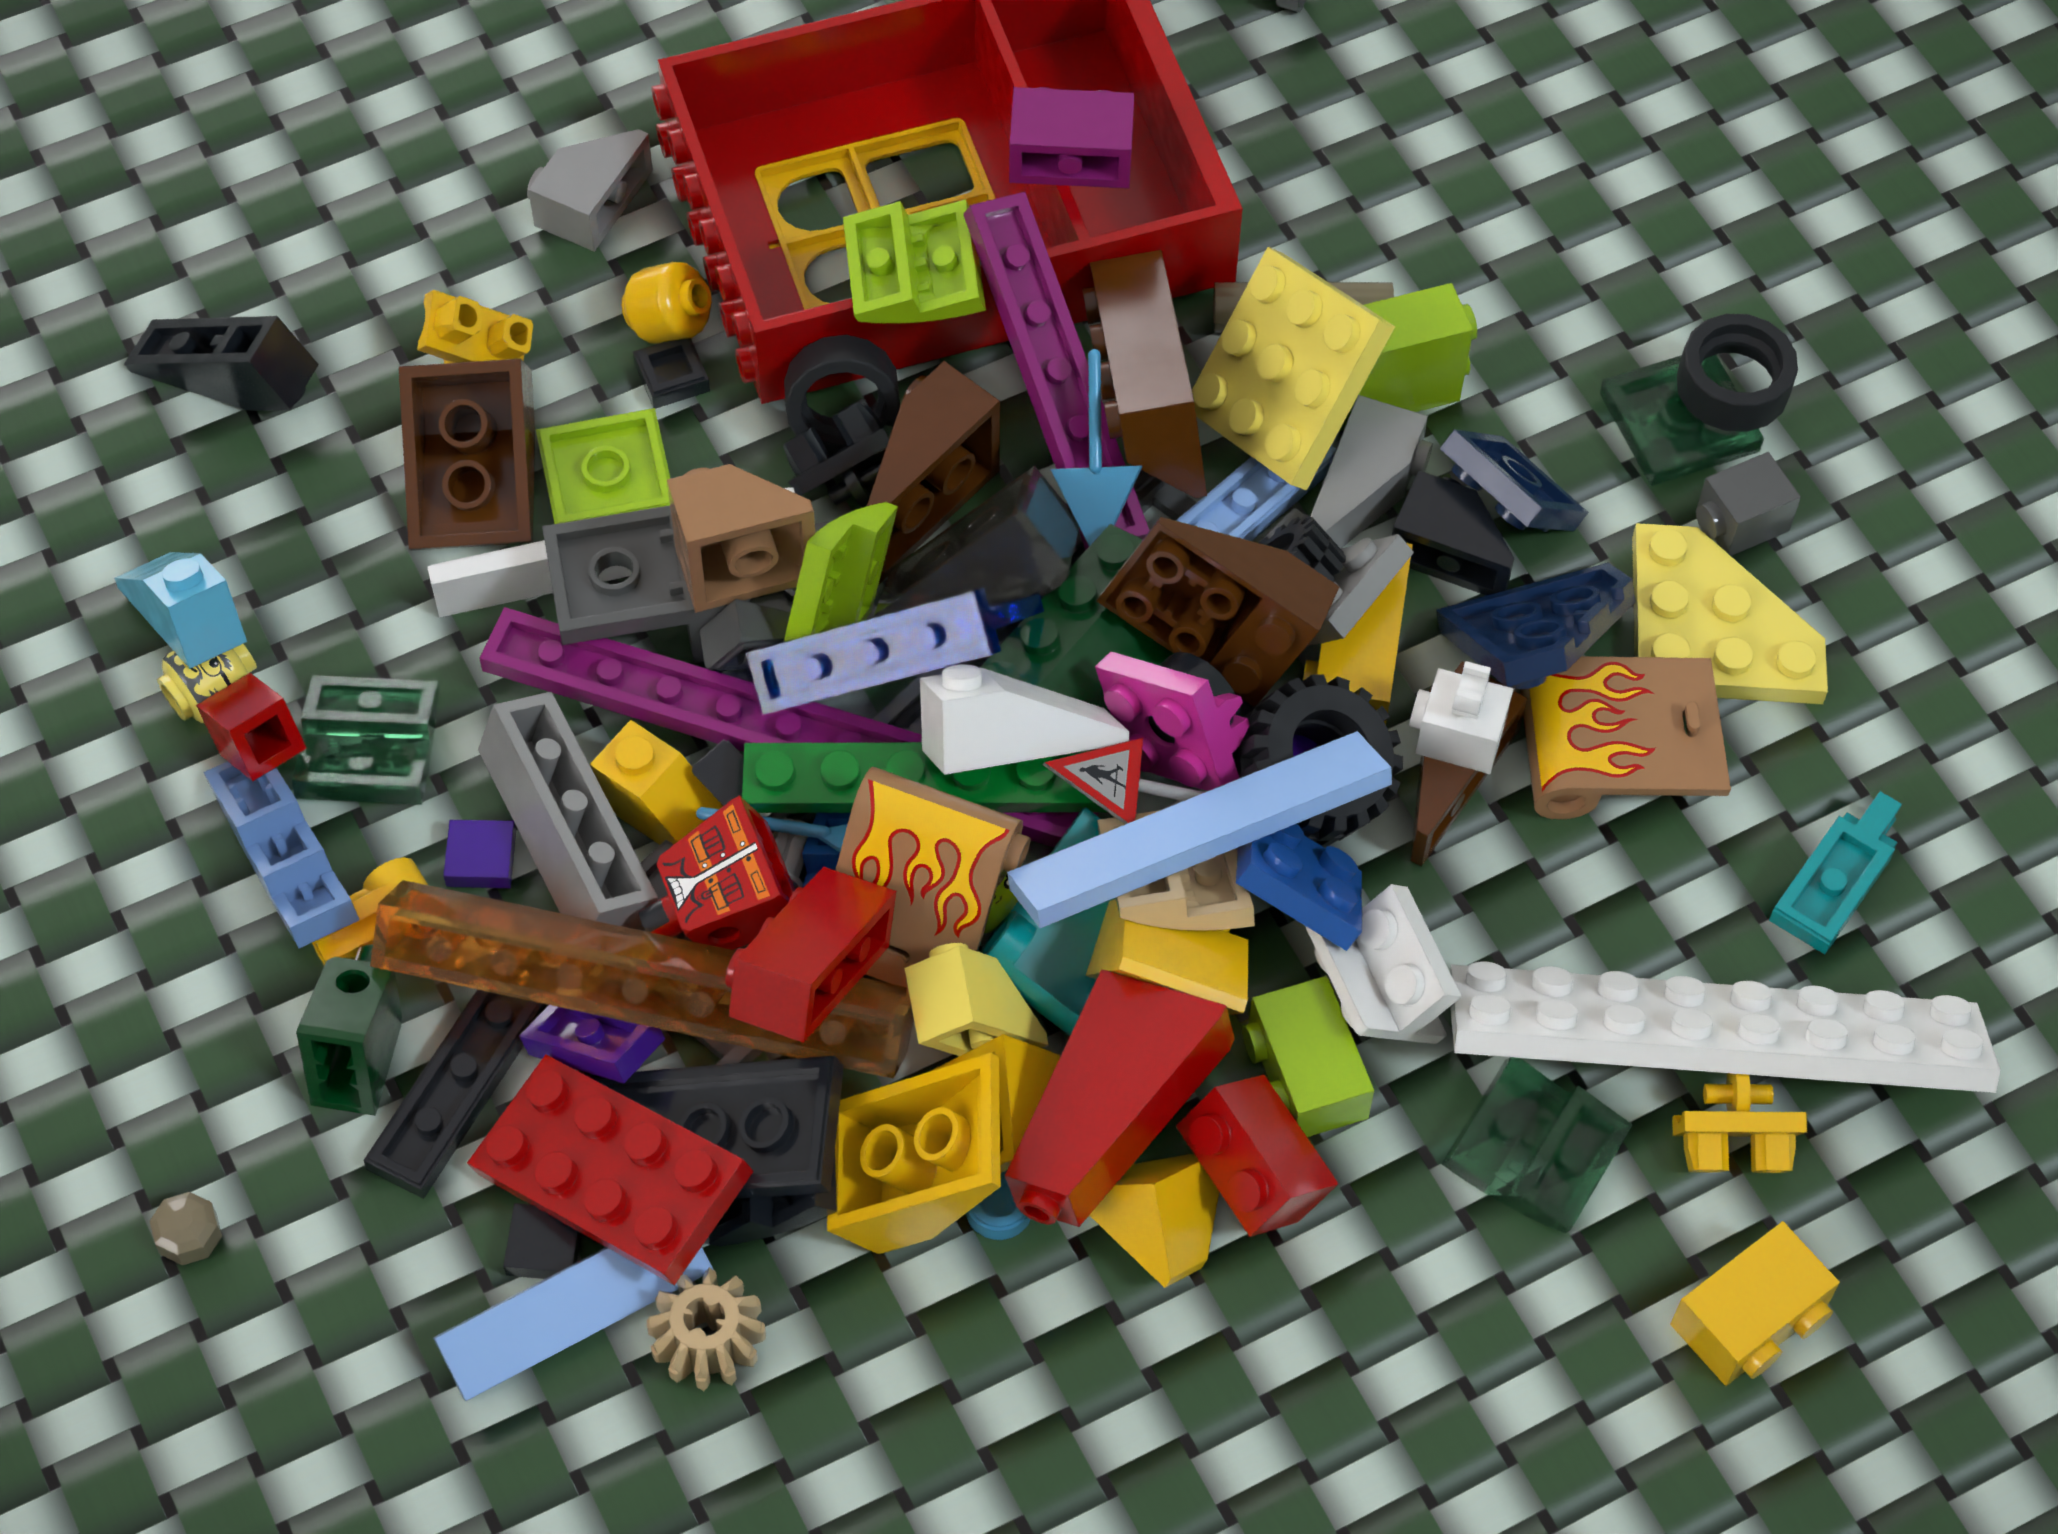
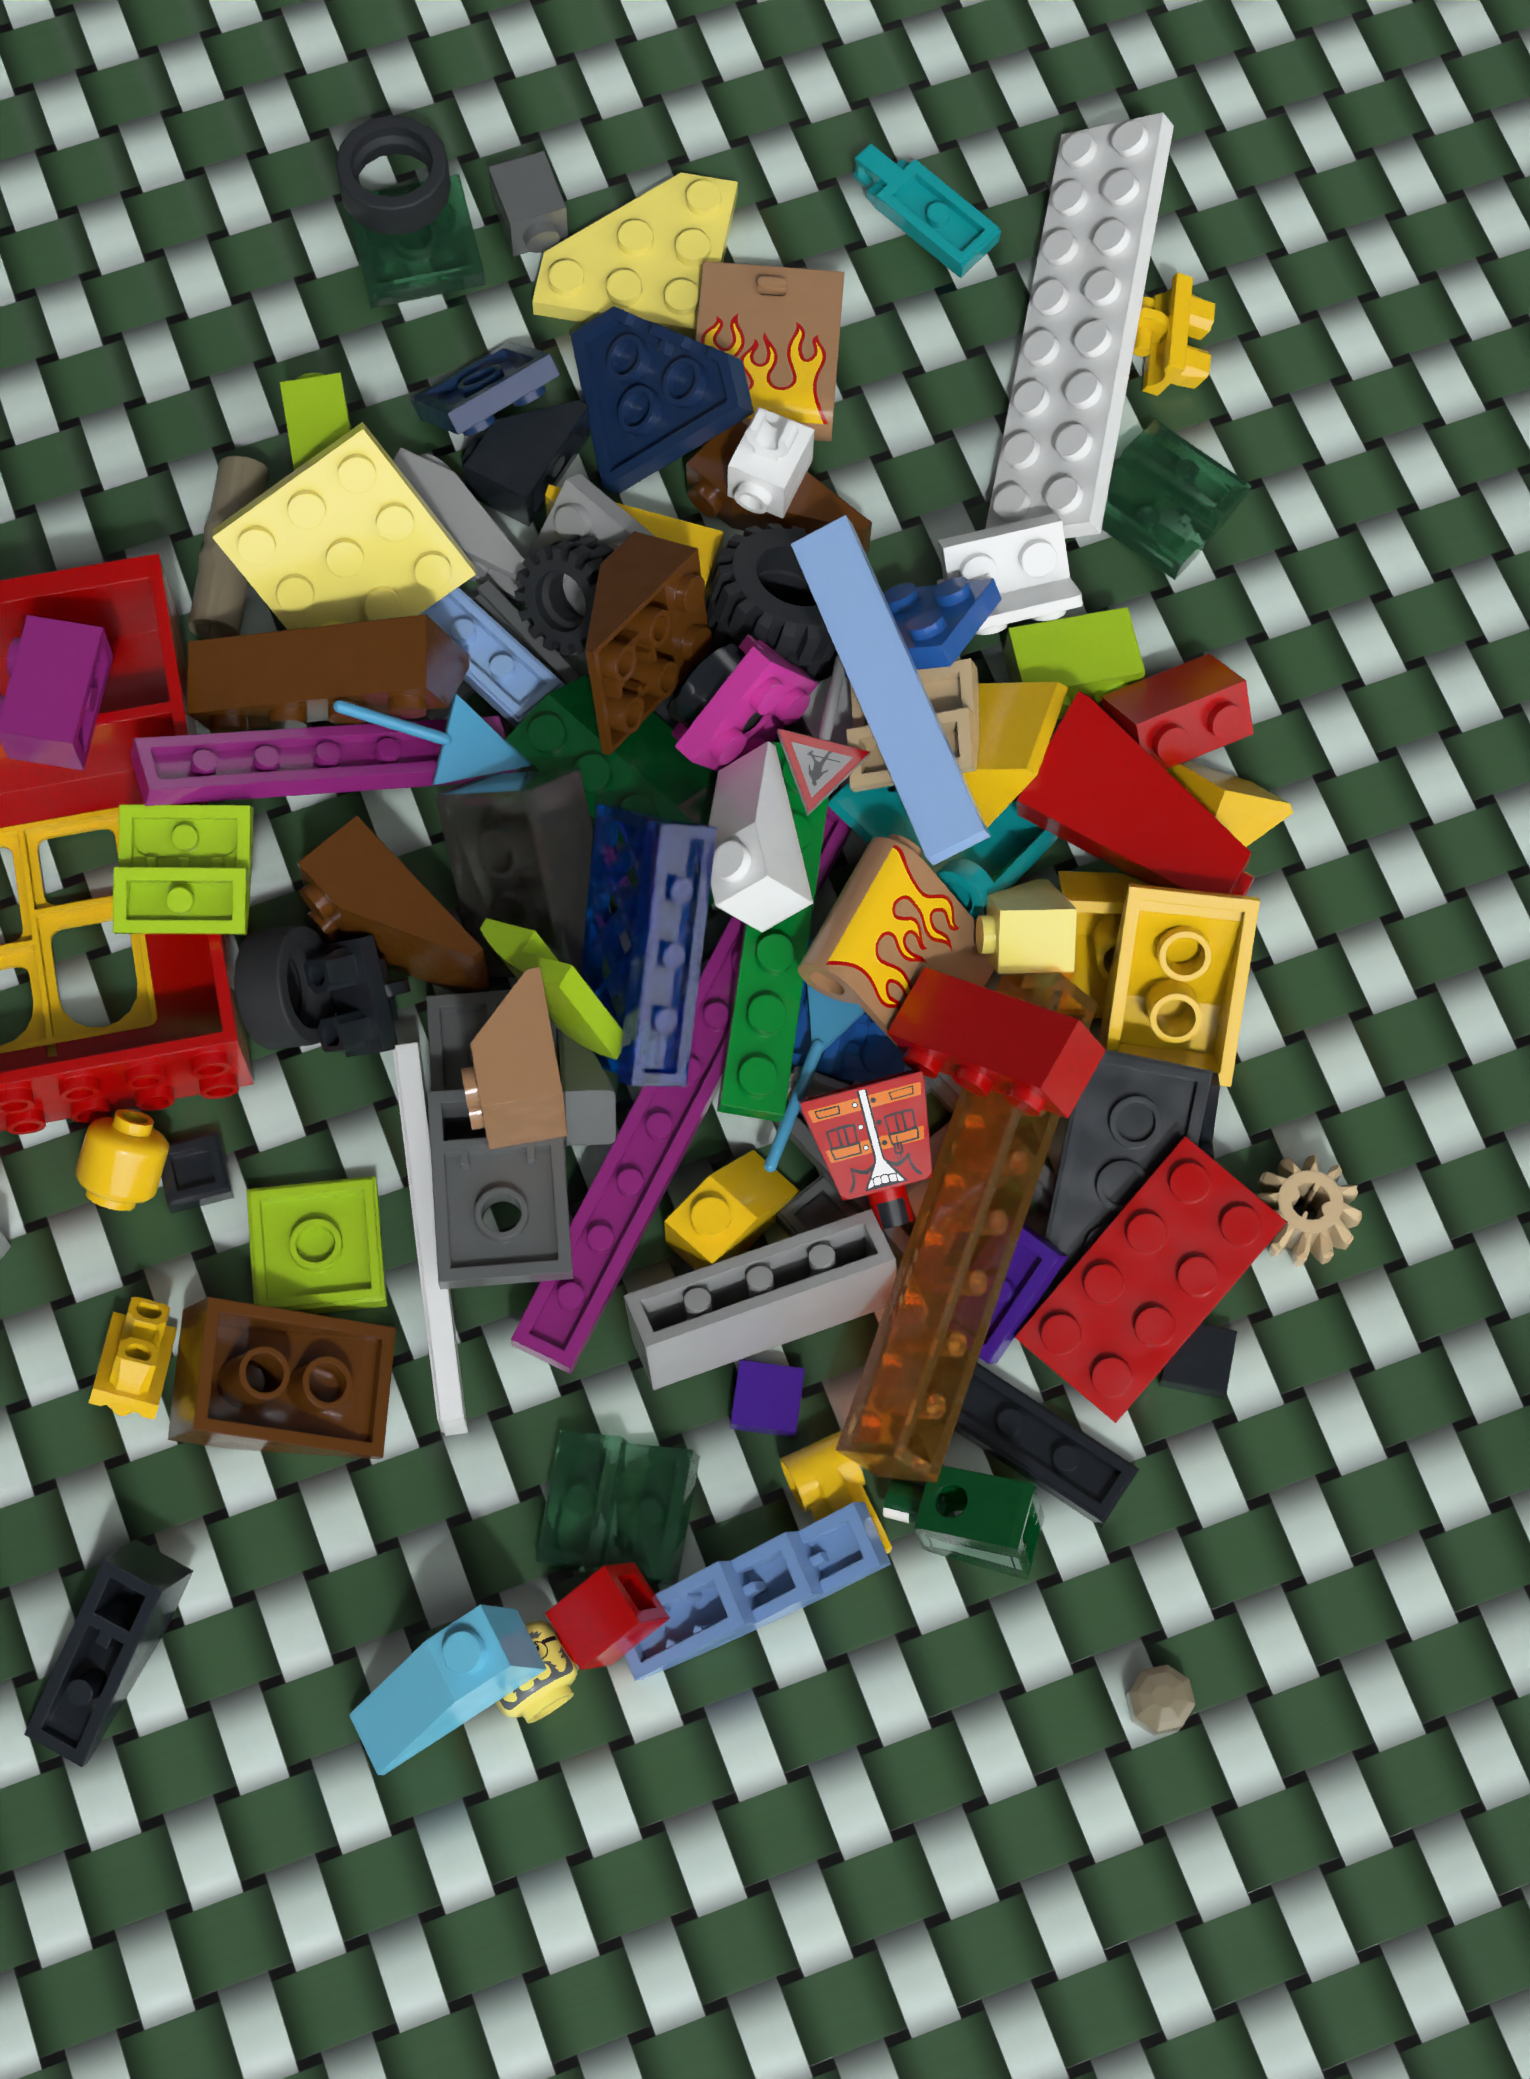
camera: 85 degrees left, 10 degrees up
light blue tile [433,1247,713,1401] -> none
black slope [692,739,744,806] -> none
yellow brick [1670,1221,1840,1386] -> none

